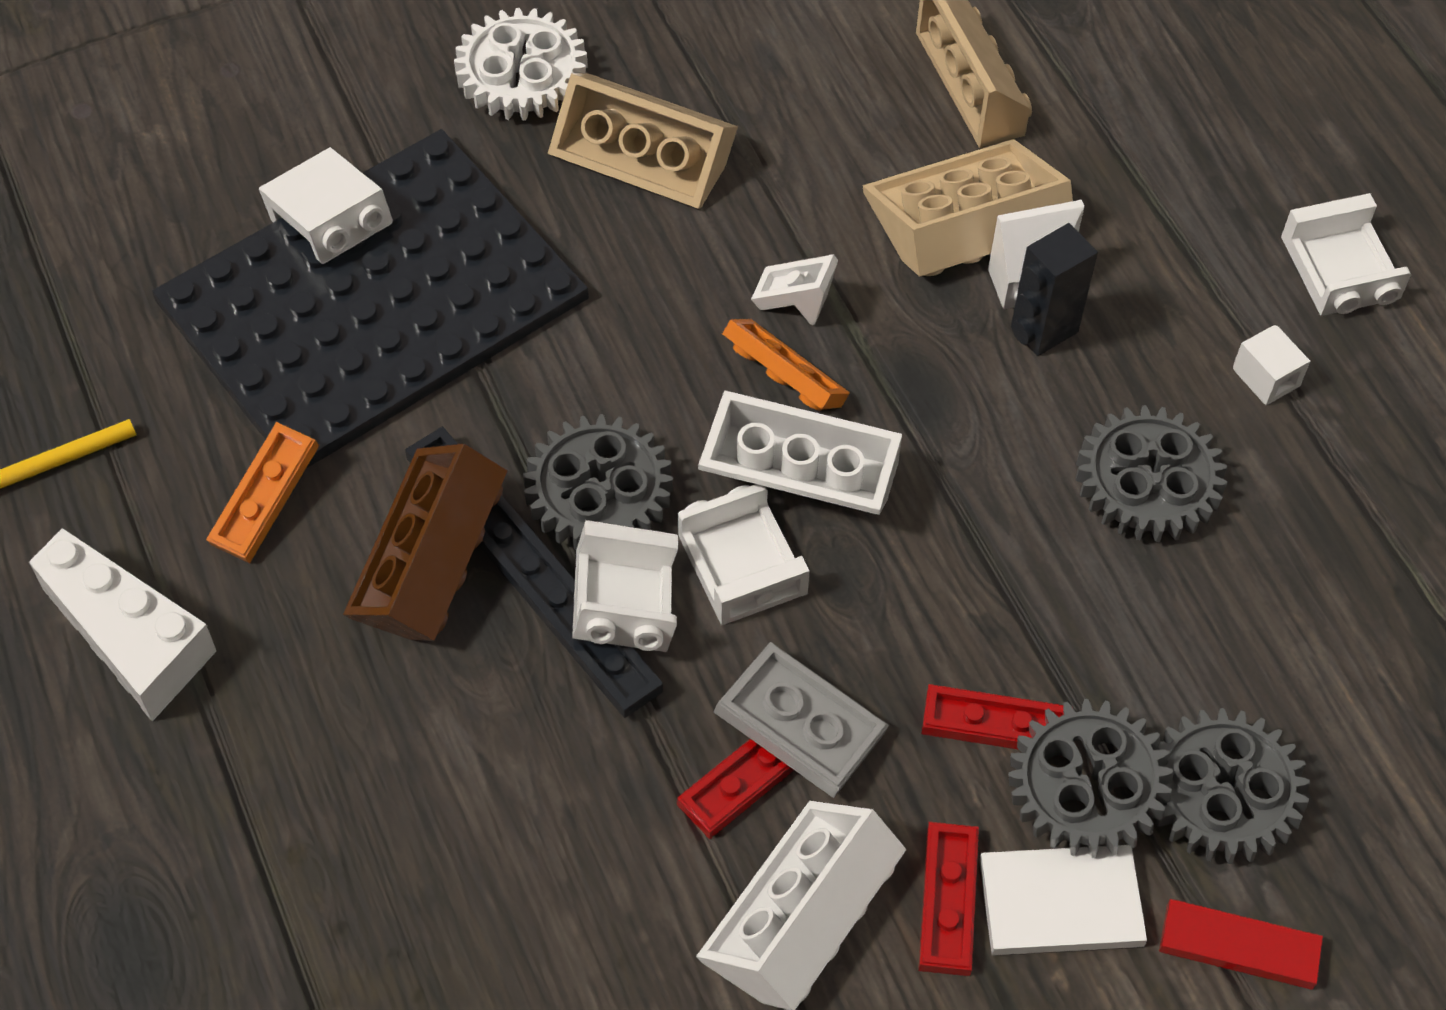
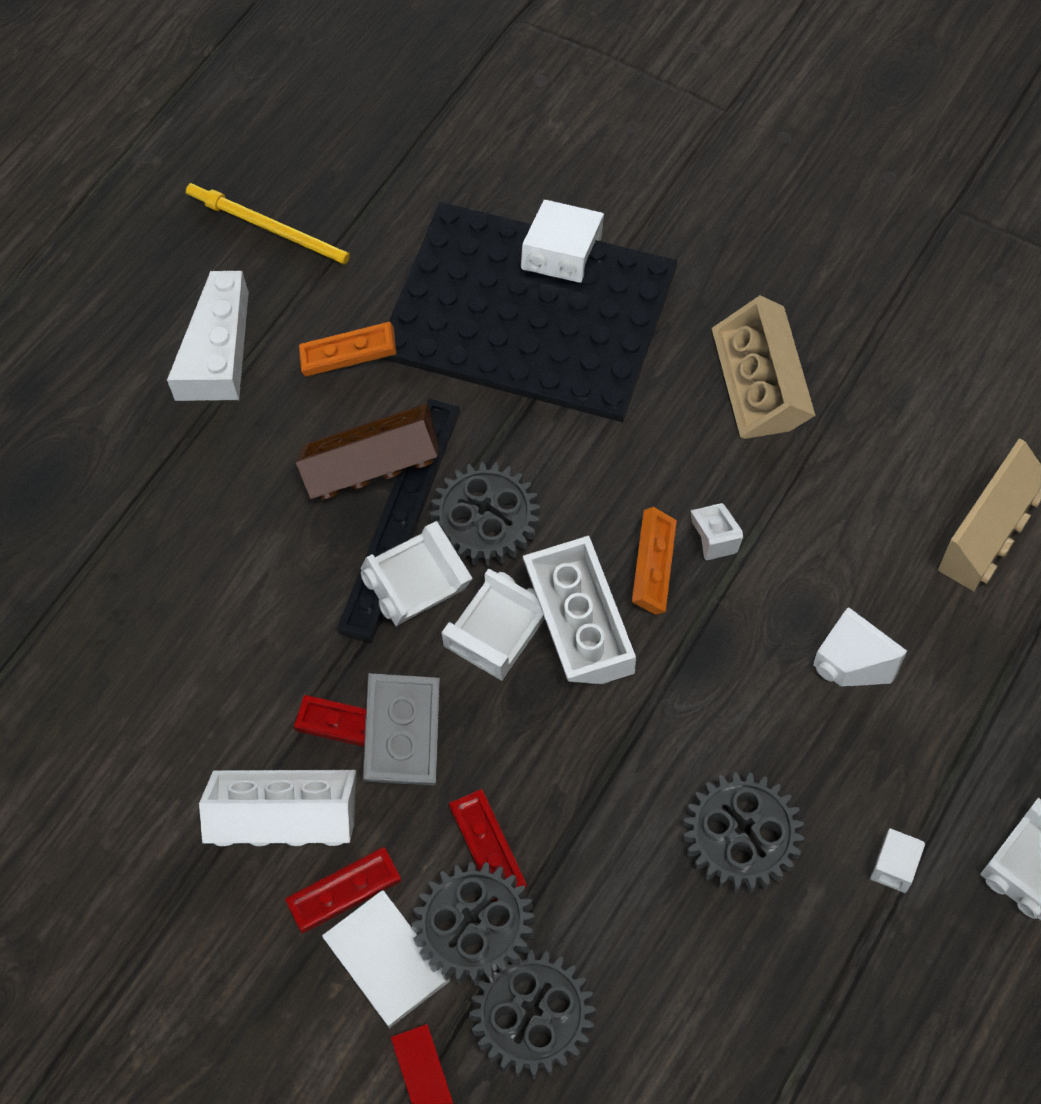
camera: 60 degrees right, 5 degrees up
white gear [454,8,588,120] -> none
tan slope [863,139,1073,277] -> none
black brick [1011,223,1098,356] -> none

